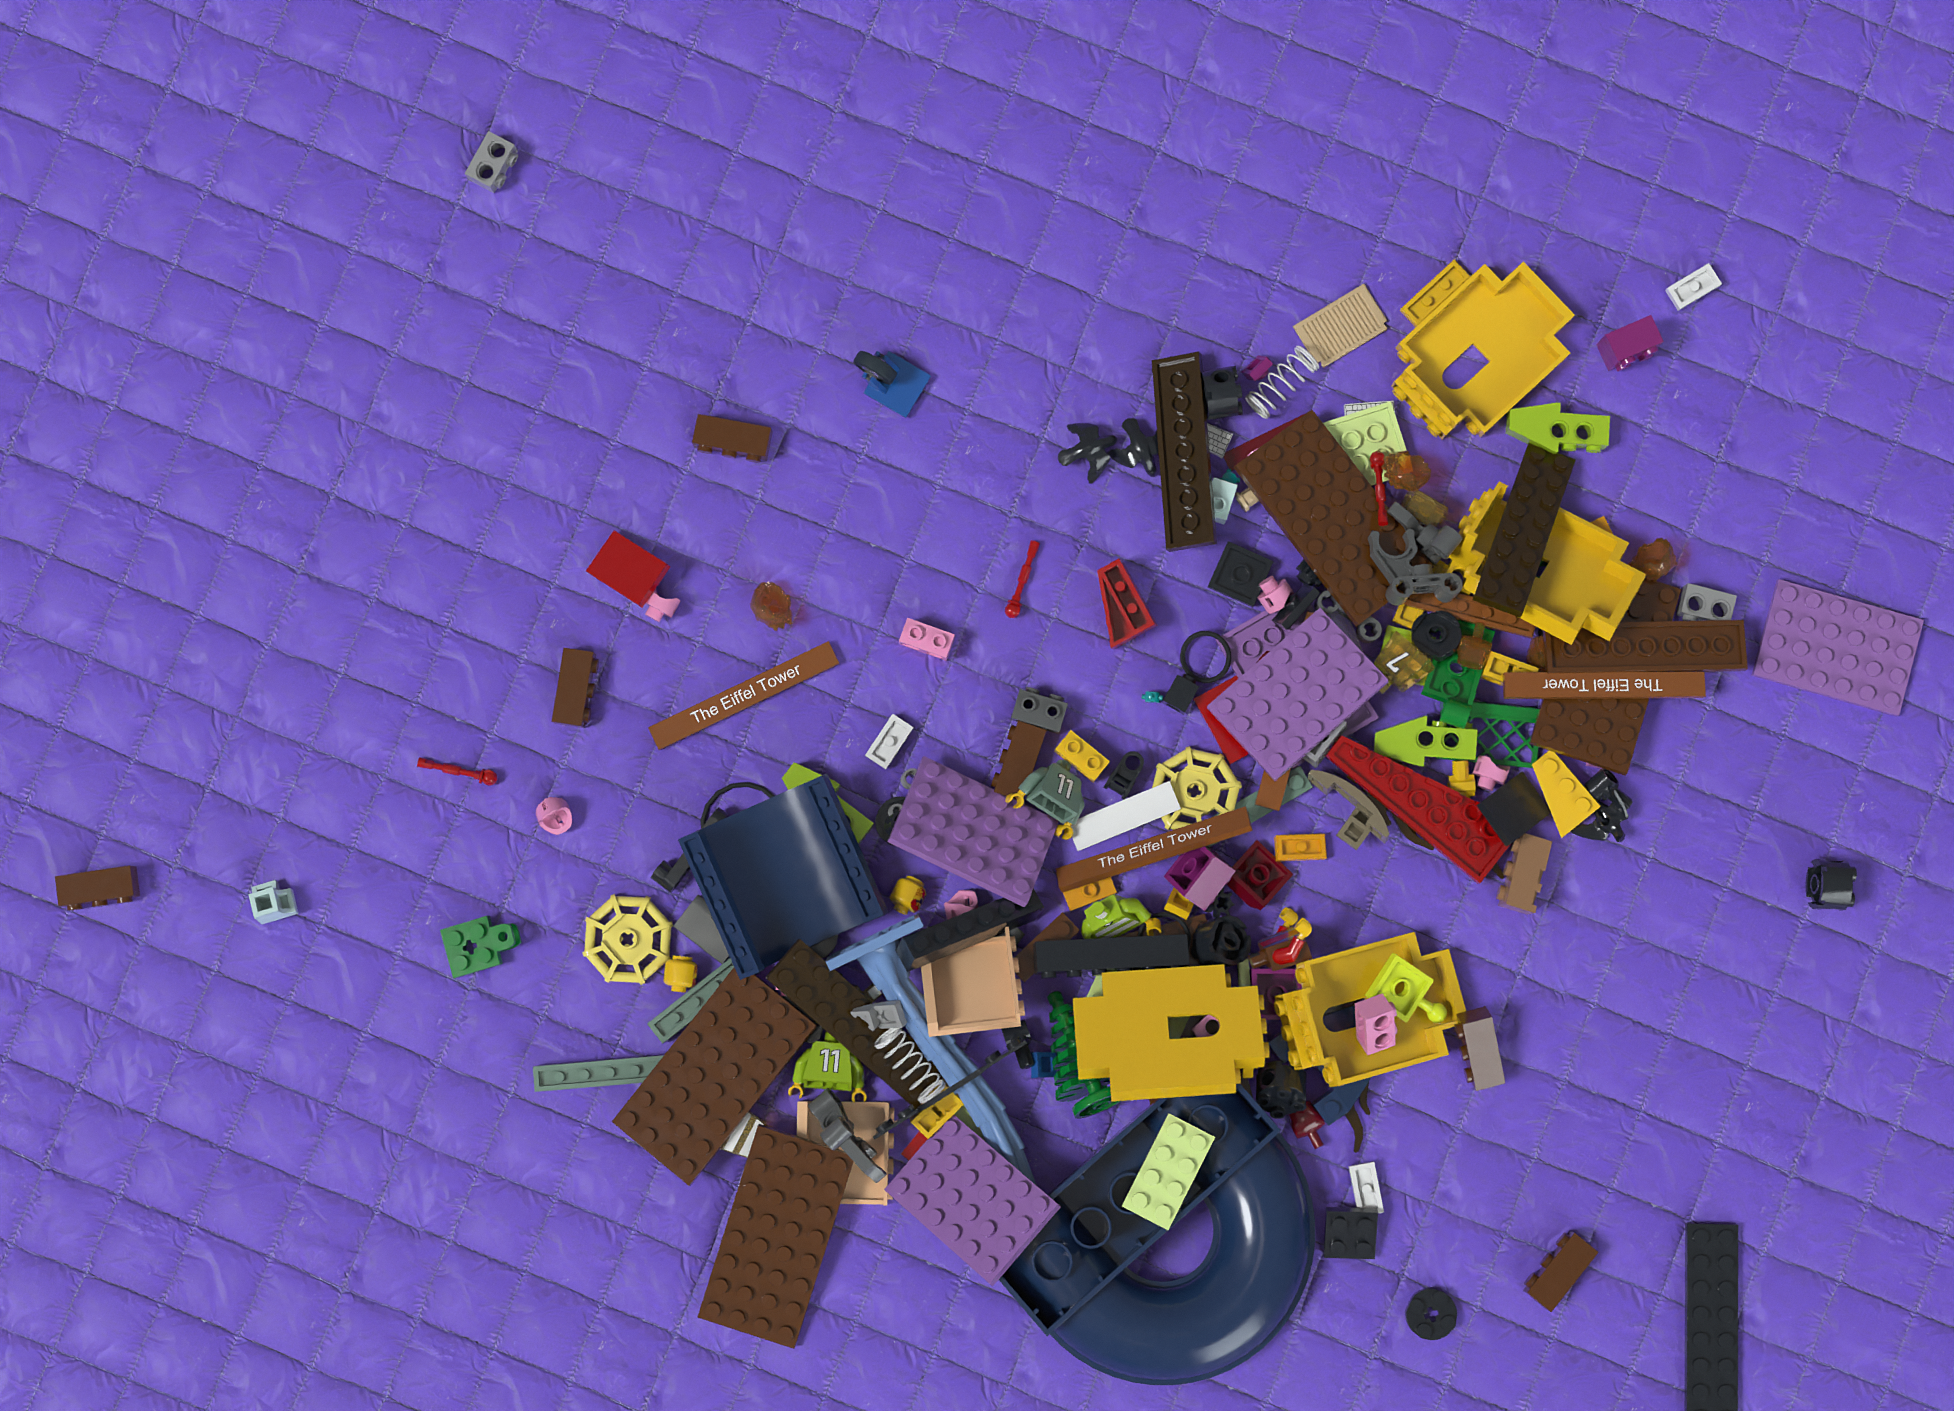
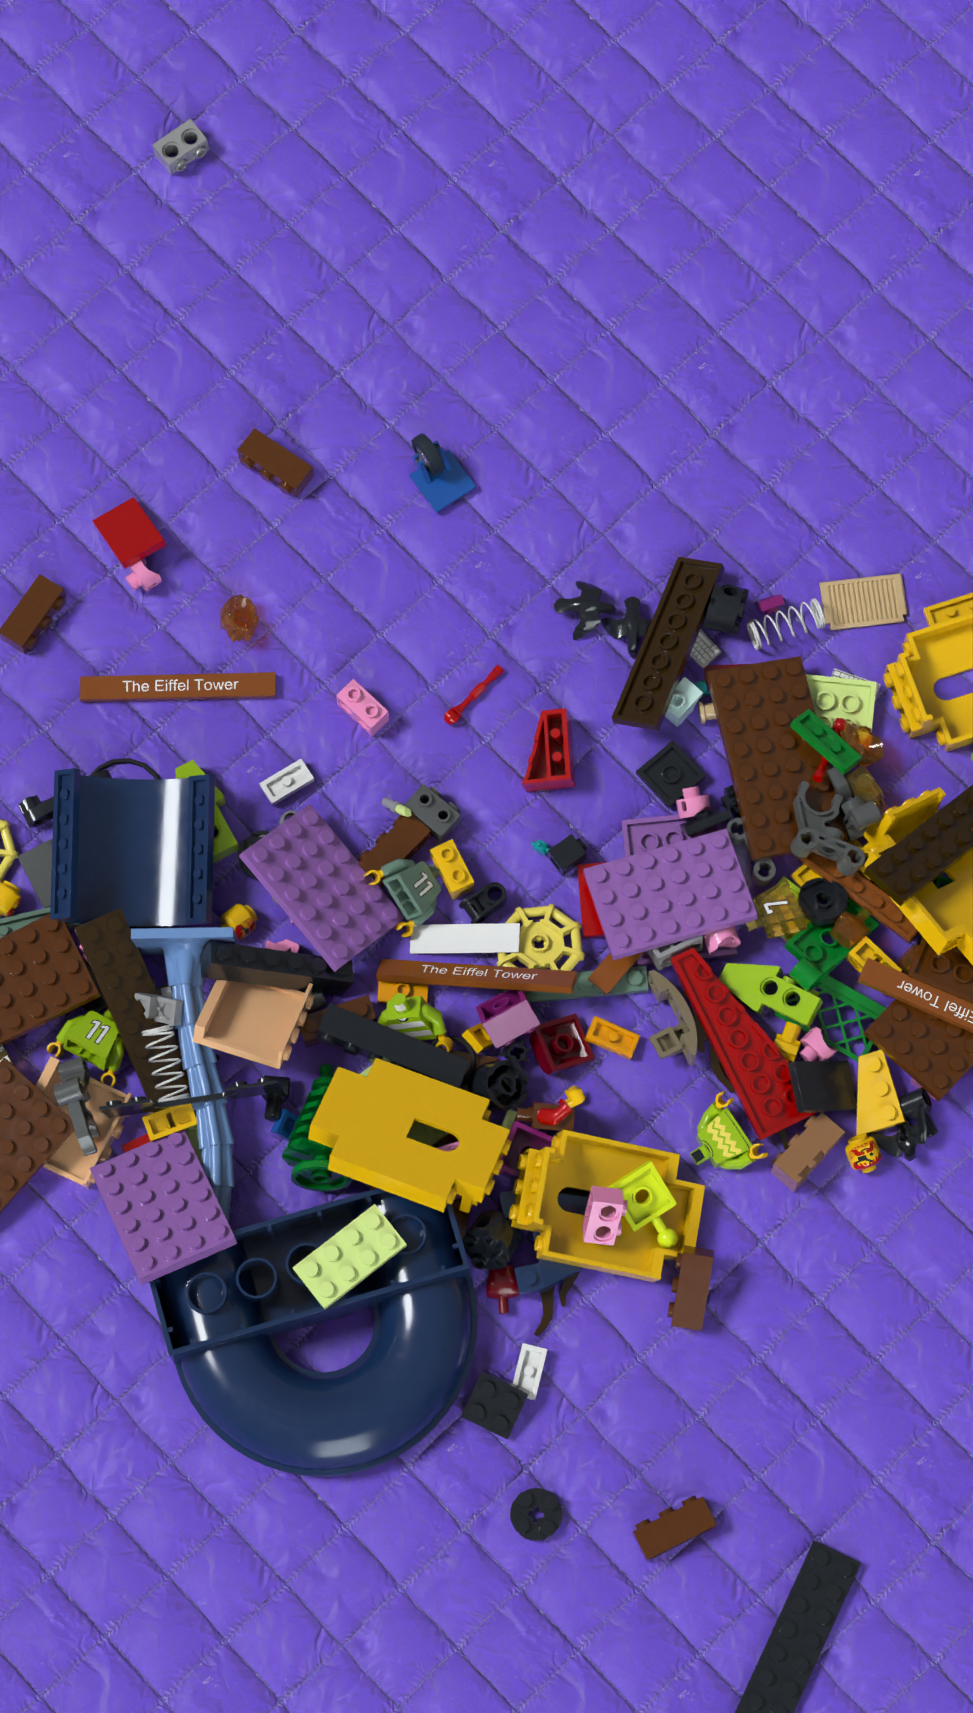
camera: 25 degrees right, 10 degrees down
black tyre [1180,631,1232,683] -> none
none -> piece [382,797,412,817]
none -> lime torso [689,1091,768,1170]
none -> bright pink piece [703,926,741,955]
none -> green plate [790,709,862,775]
none -> yellow head [845,1133,882,1173]

